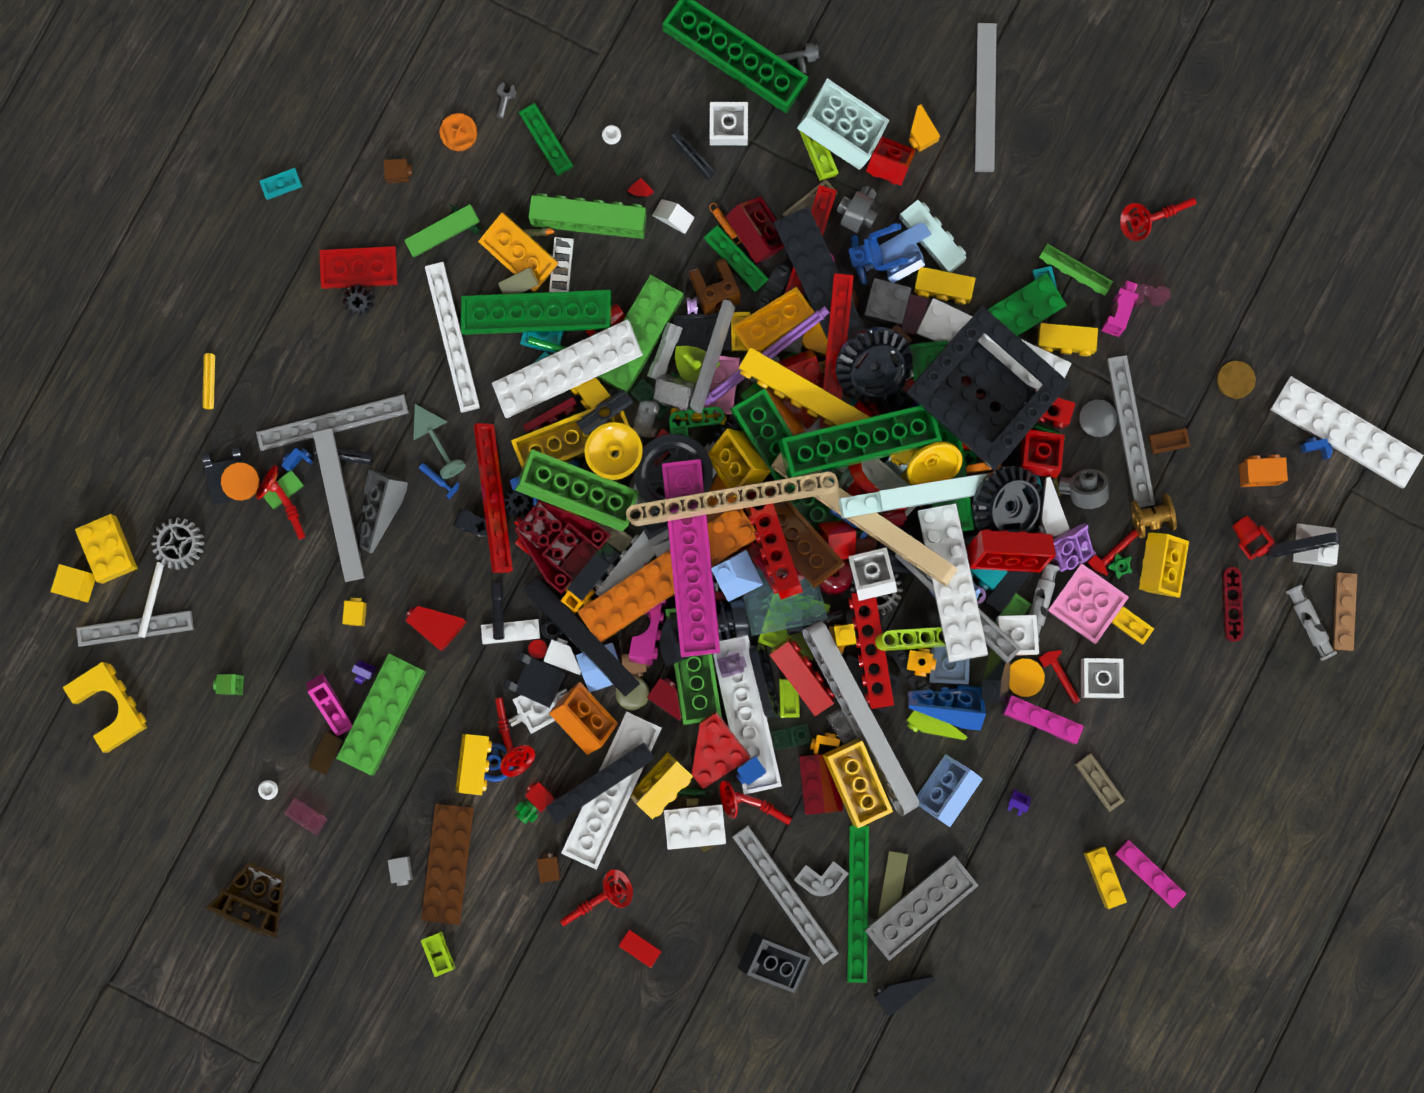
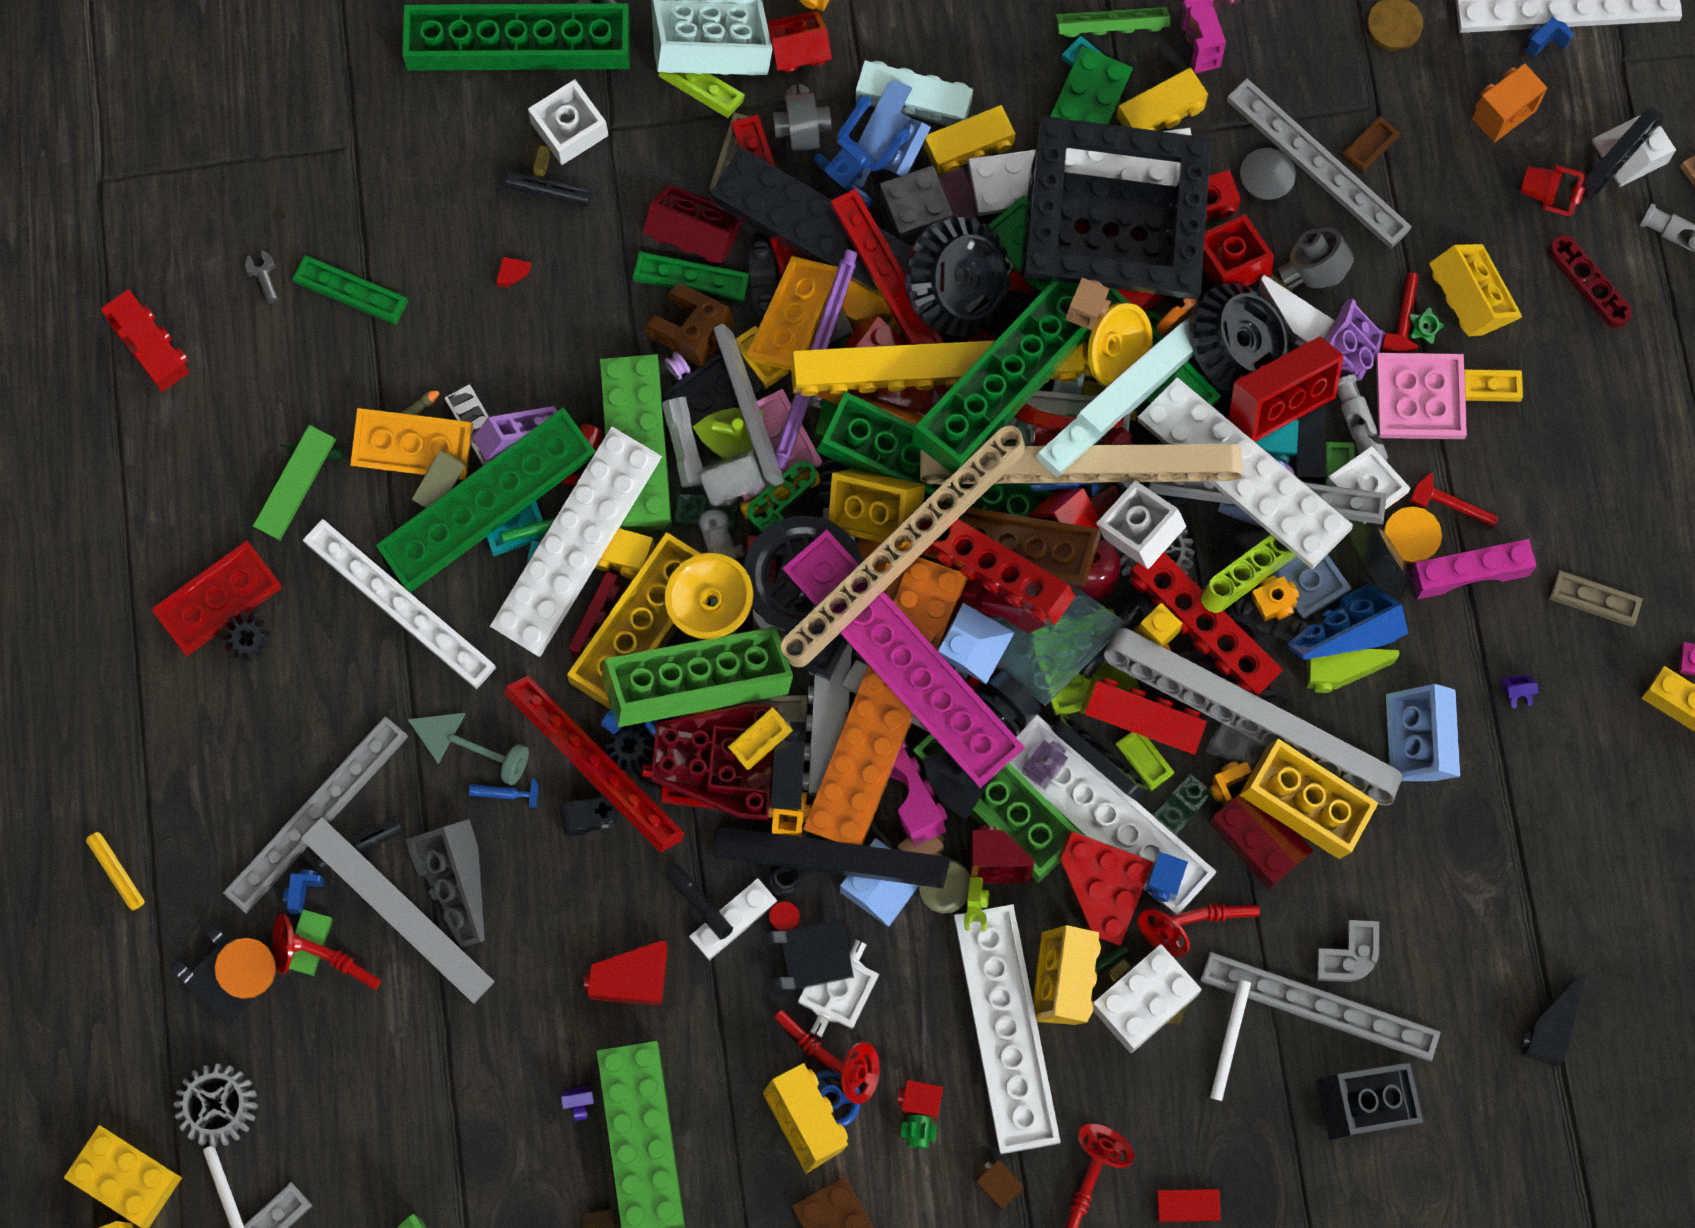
camera: 40 degrees left, 10 degrees down
teal plate [259,168,302,200] -> none
dark pink slope [306,673,353,736] -> none
yellow brick [342,598,367,626] -> none
reddish brown brick [384,159,413,183] -> none
orange tile [439,113,478,151] -> none
bright green brick [529,193,647,239] -> none
white slope [544,638,582,675] -> none
black brick [546,743,655,824] -> none
orange slope [549,682,618,755] -> none
black piece [576,389,633,436] -> none
white plate [602,125,621,144] -> none
white slope [652,199,694,234] -> none
orange piece [709,203,740,244] -> none
green tile [847,825,869,983] -> none
flat silver plate [864,855,979,961] -> none
olive tile [877,851,908,918] -> none
white brick [1081,658,1123,698] -> none
pearl gold hose [1131,493,1177,538] -> none
none -> red wedge [101,289,190,392]
none -> medium lavender slope [473,406,557,461]
none -> clear yellow piece [533,145,550,177]
none -> yellow plate [728,707,793,770]
none -> lime plate [964,877,989,932]
none -> medium nougat brick [1065,278,1111,331]
none -> white bar [1210,980,1251,1101]

